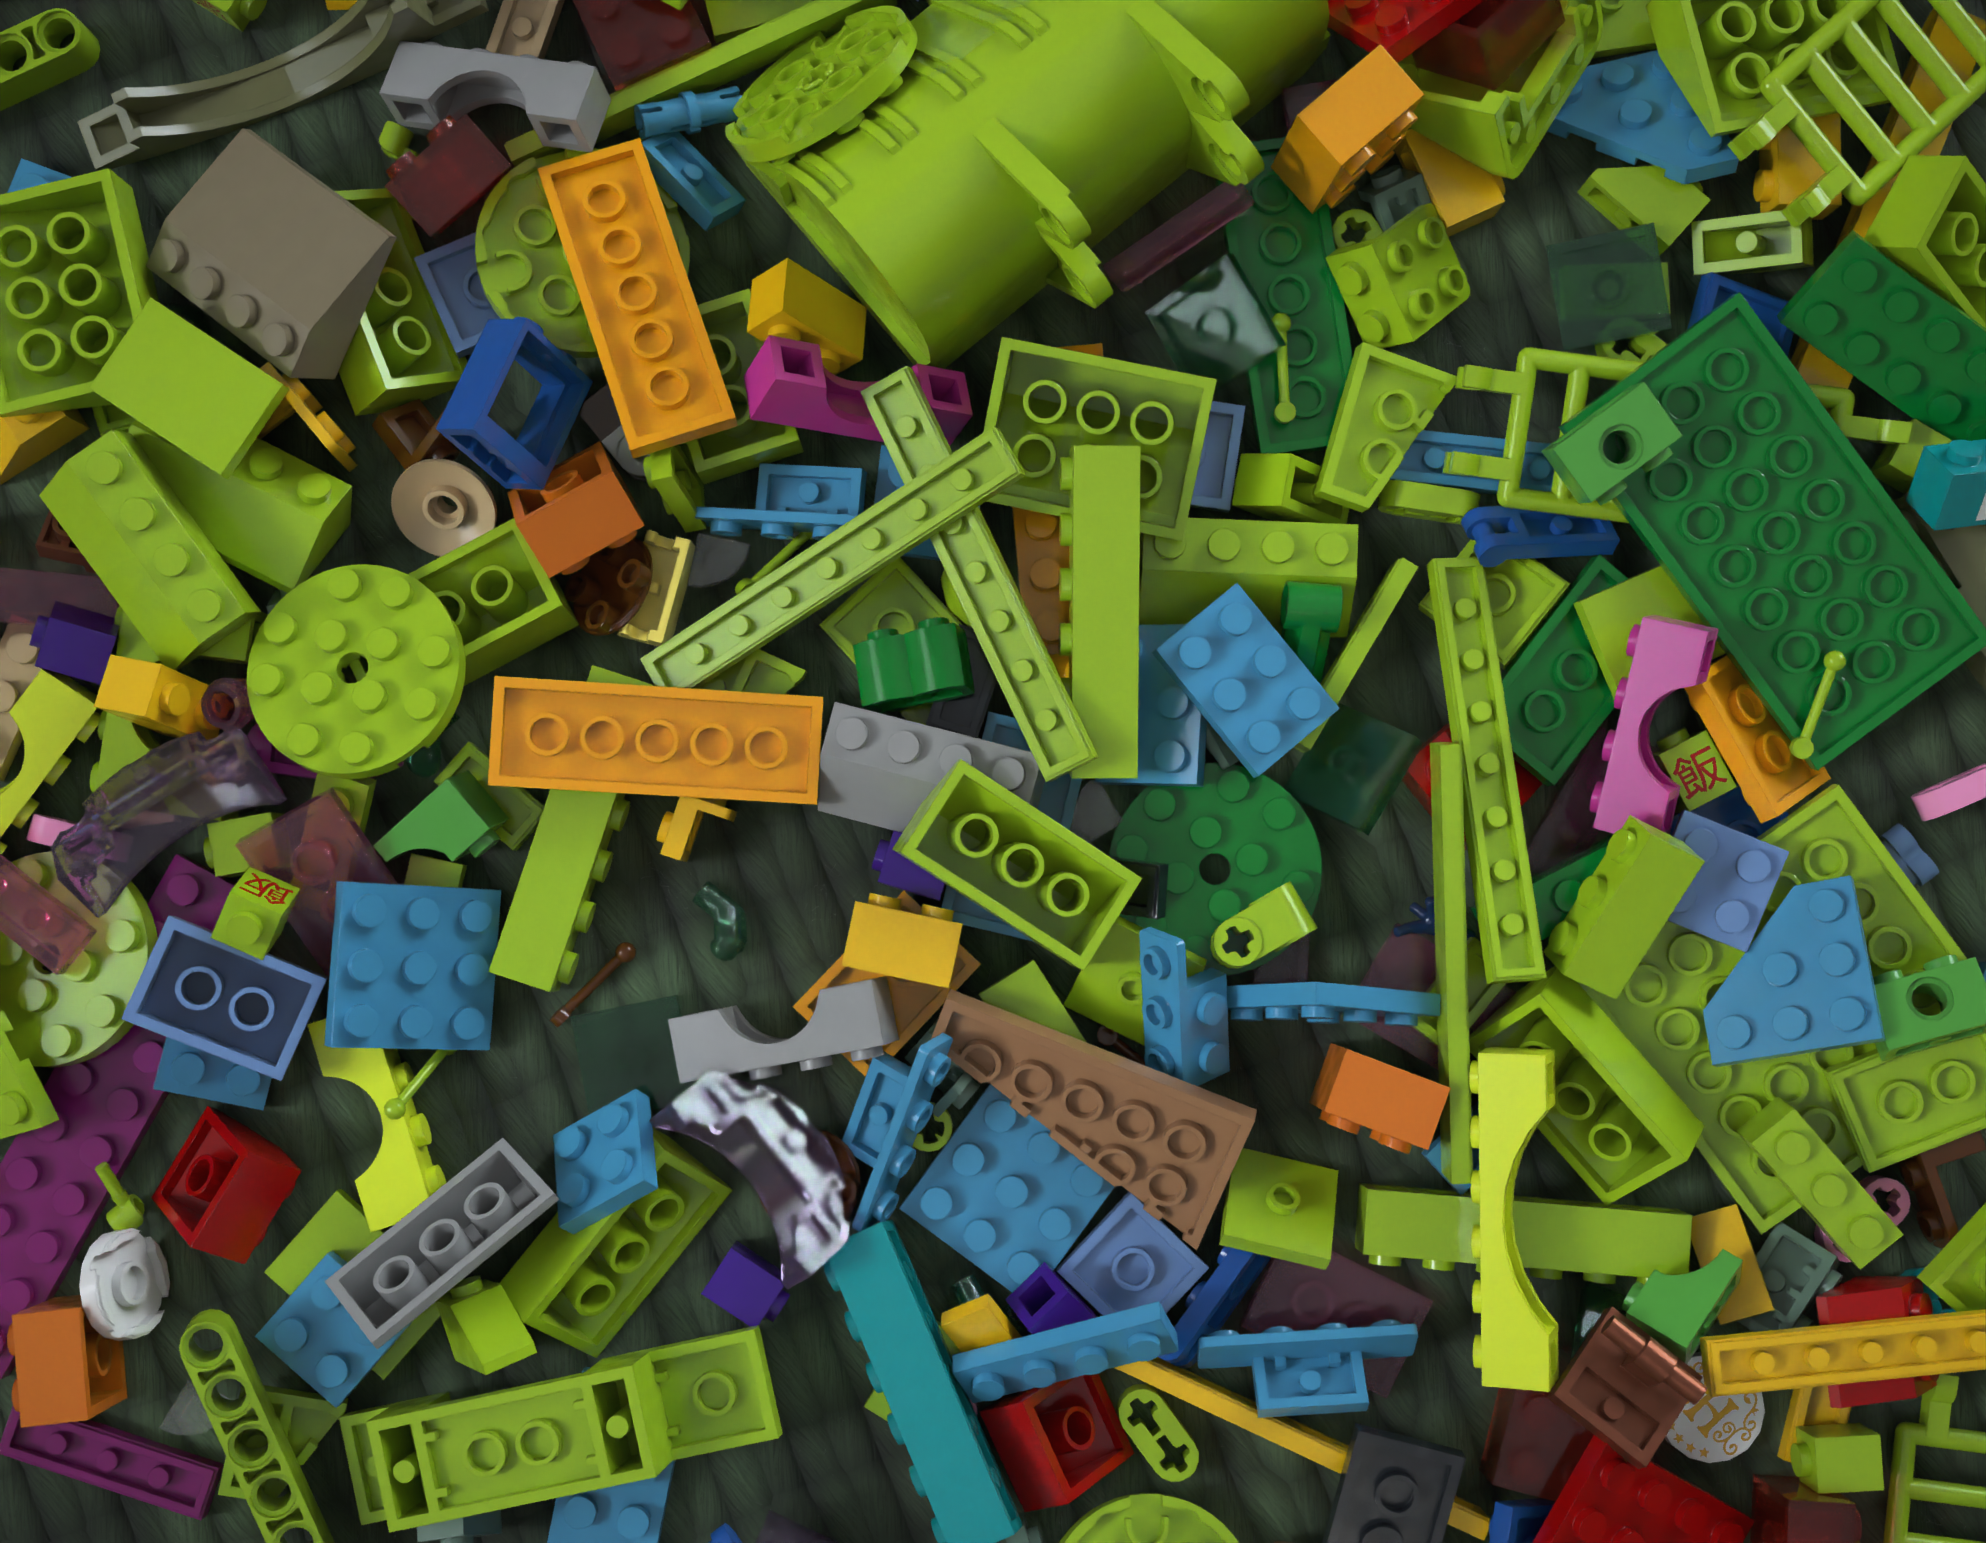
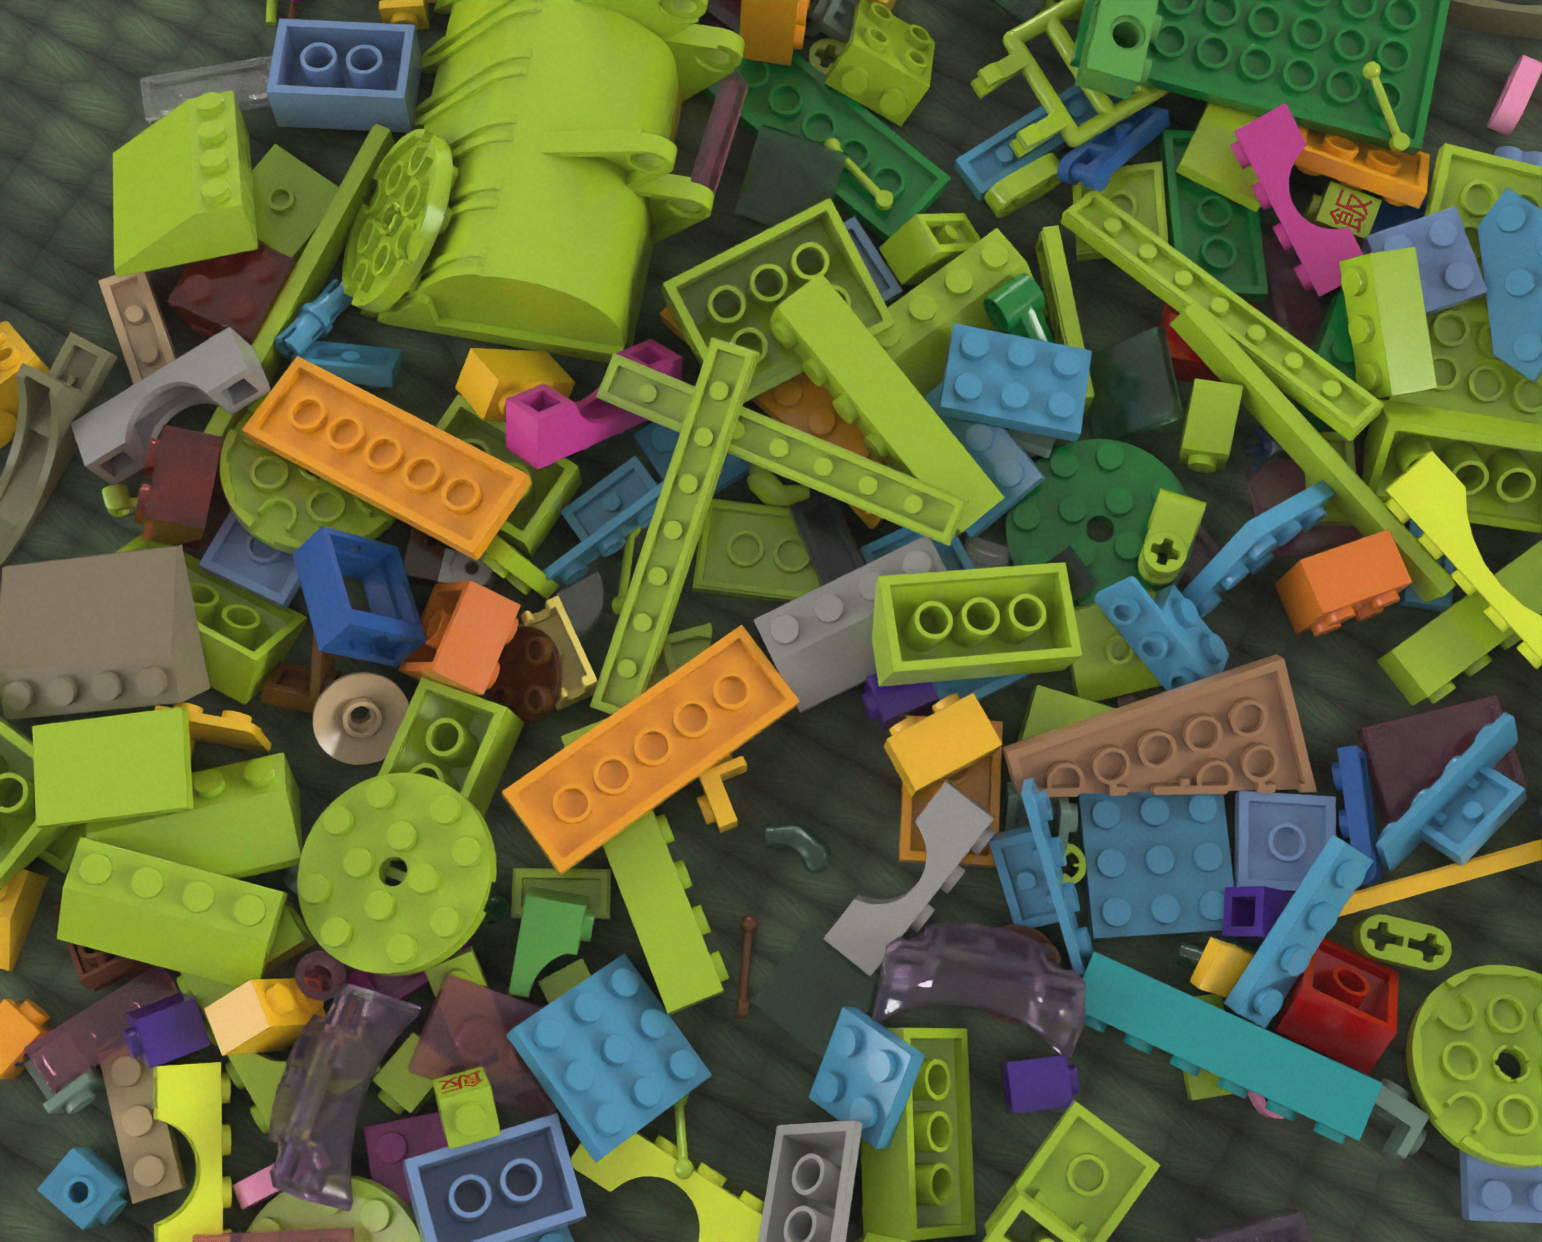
camera: 40 degrees left, 10 degrees down
green brick [853,617,975,713] -> none
lime plate [1219,1148,1339,1270] -> none
lime wing [1313,342,1457,512] -> none
none -> lime slope [1178,378,1243,473]

